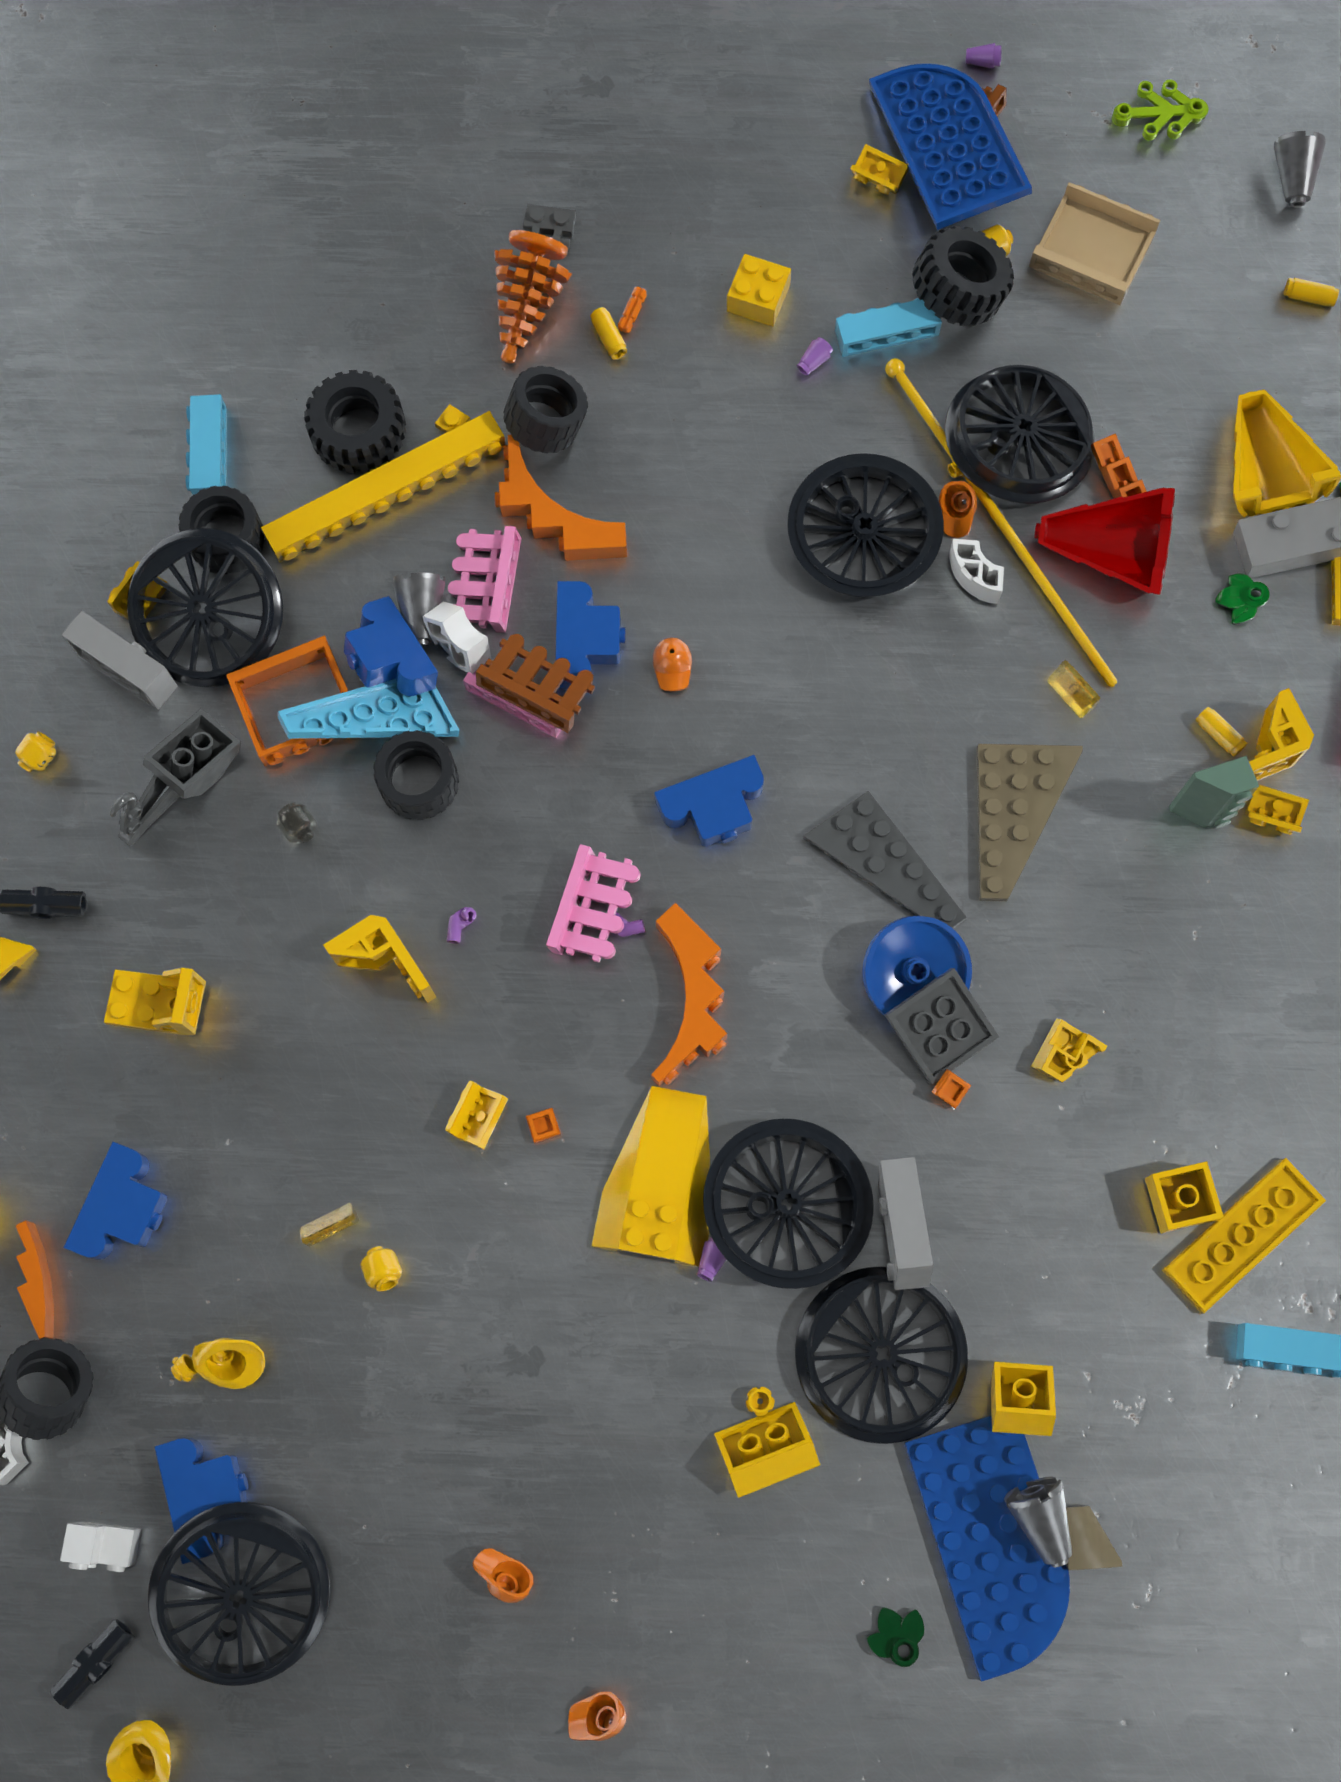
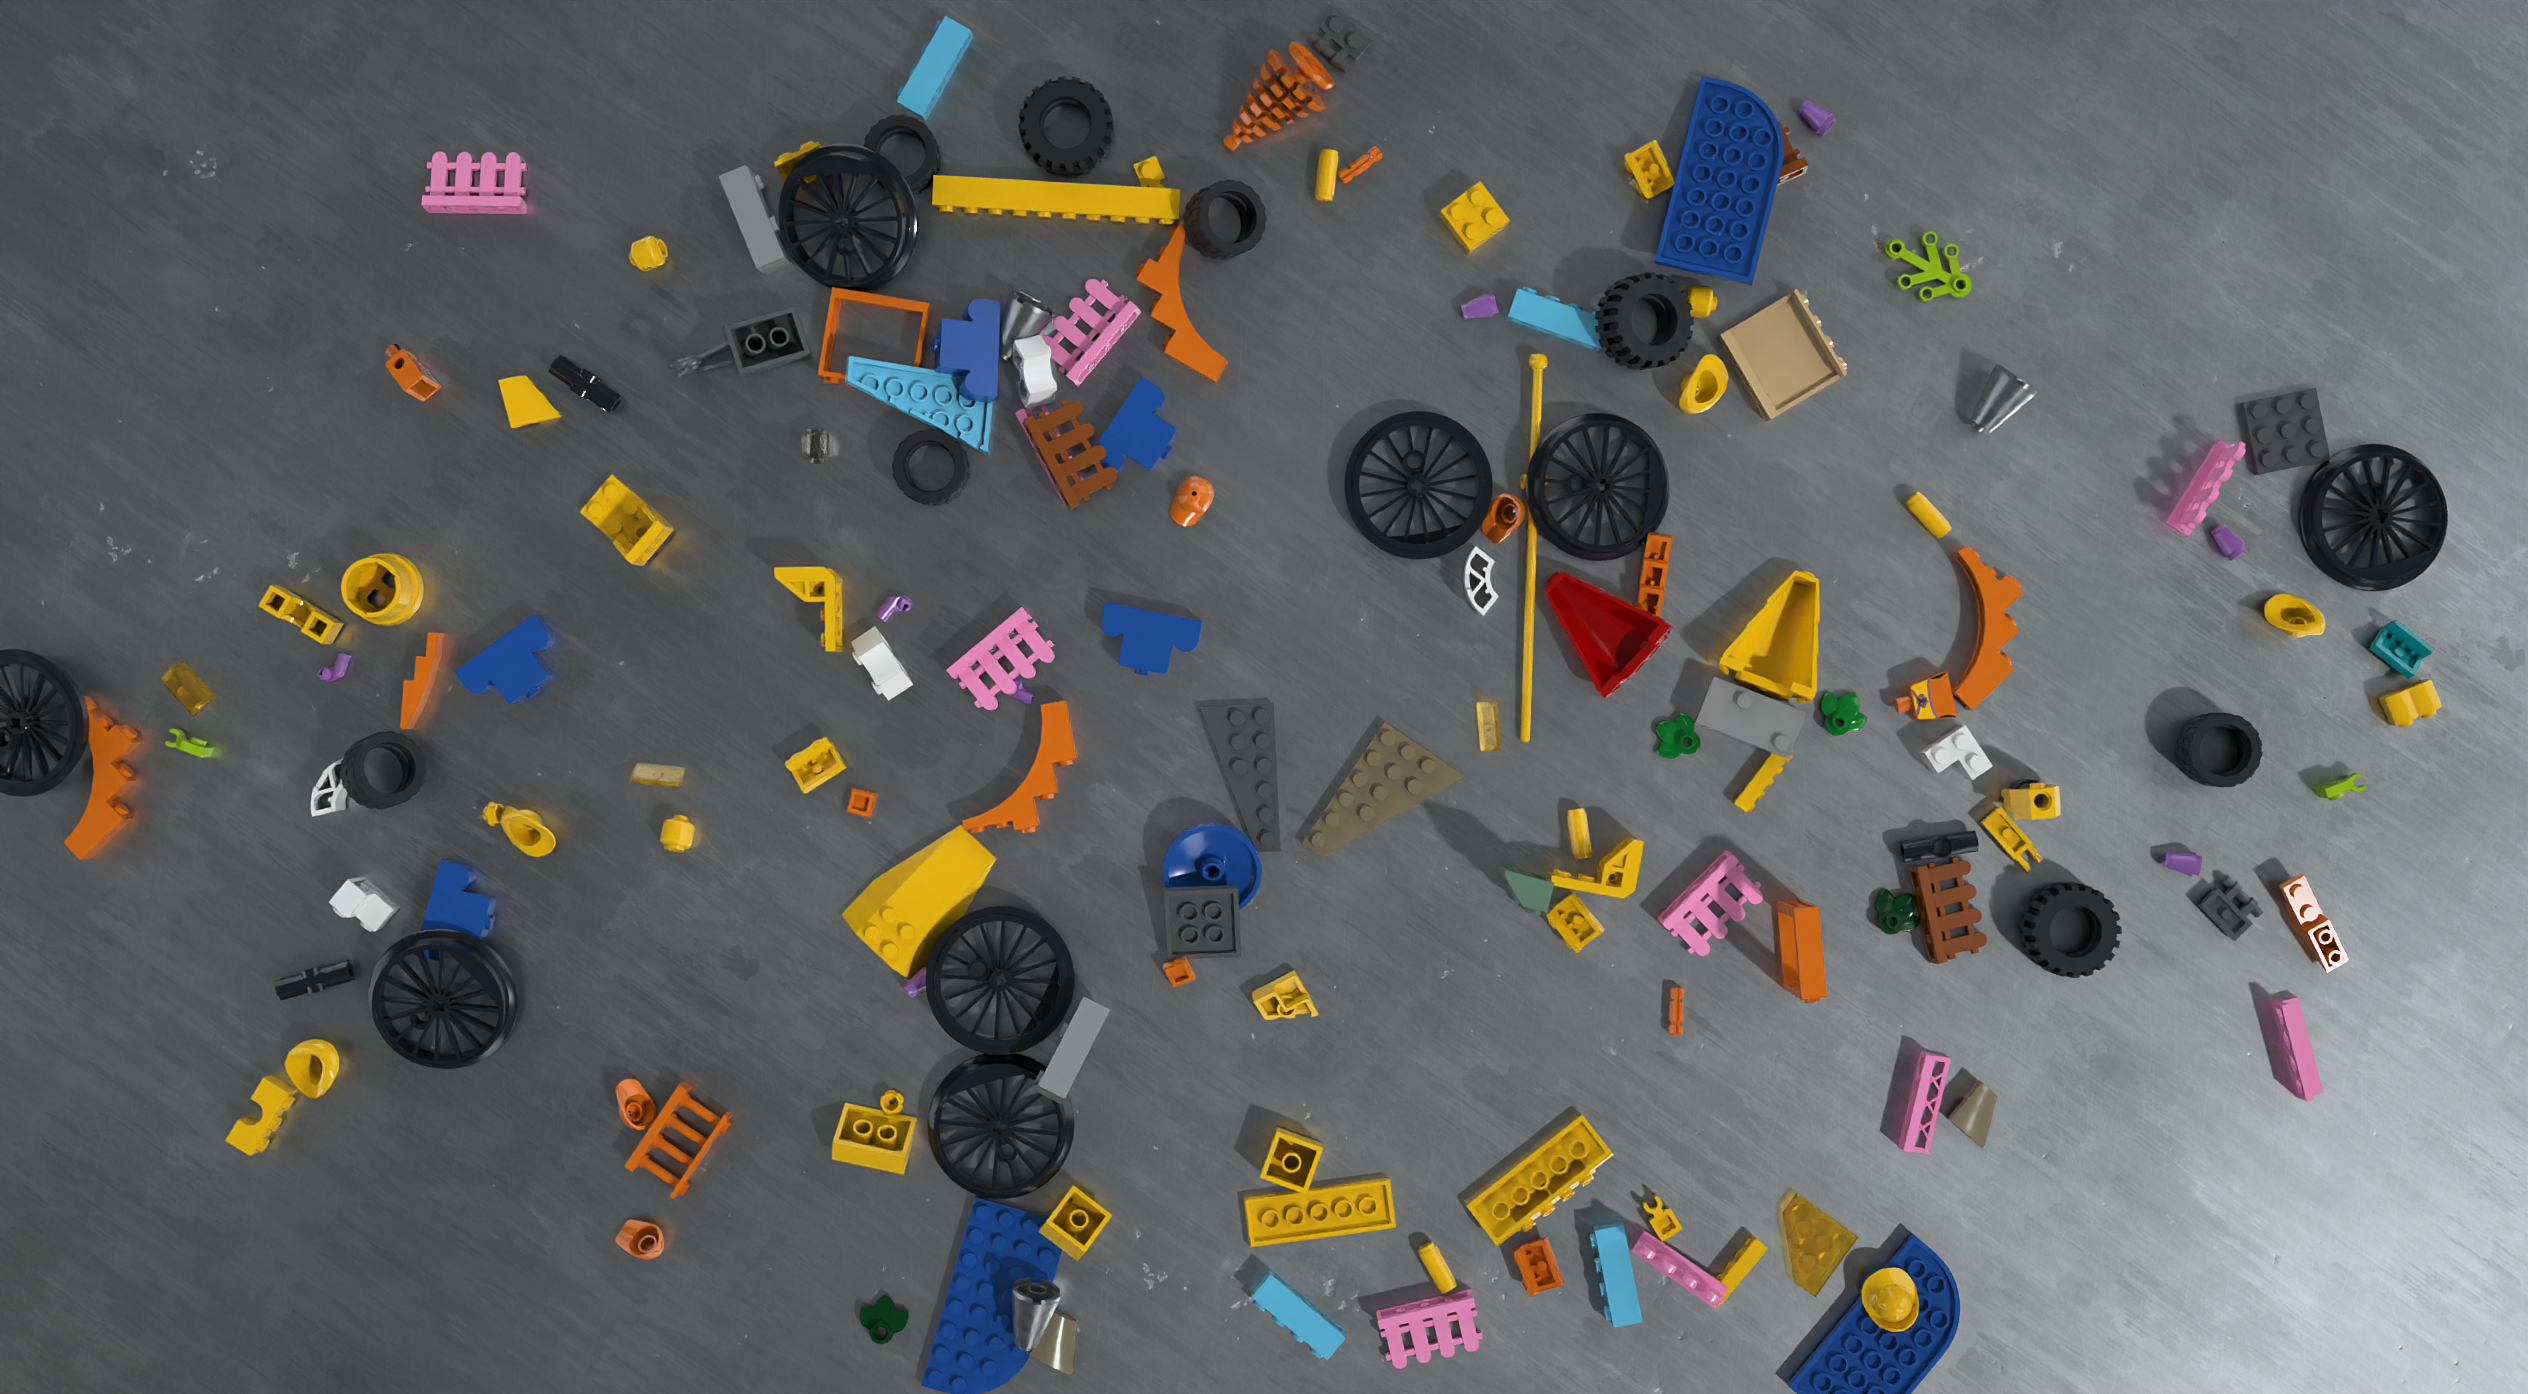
camera: 30 degrees right, 15 degrees up
none -> orange fence [624,1081,732,1199]
none -> white brick [851,626,913,700]
none -> yellow hat [1679,354,1728,414]

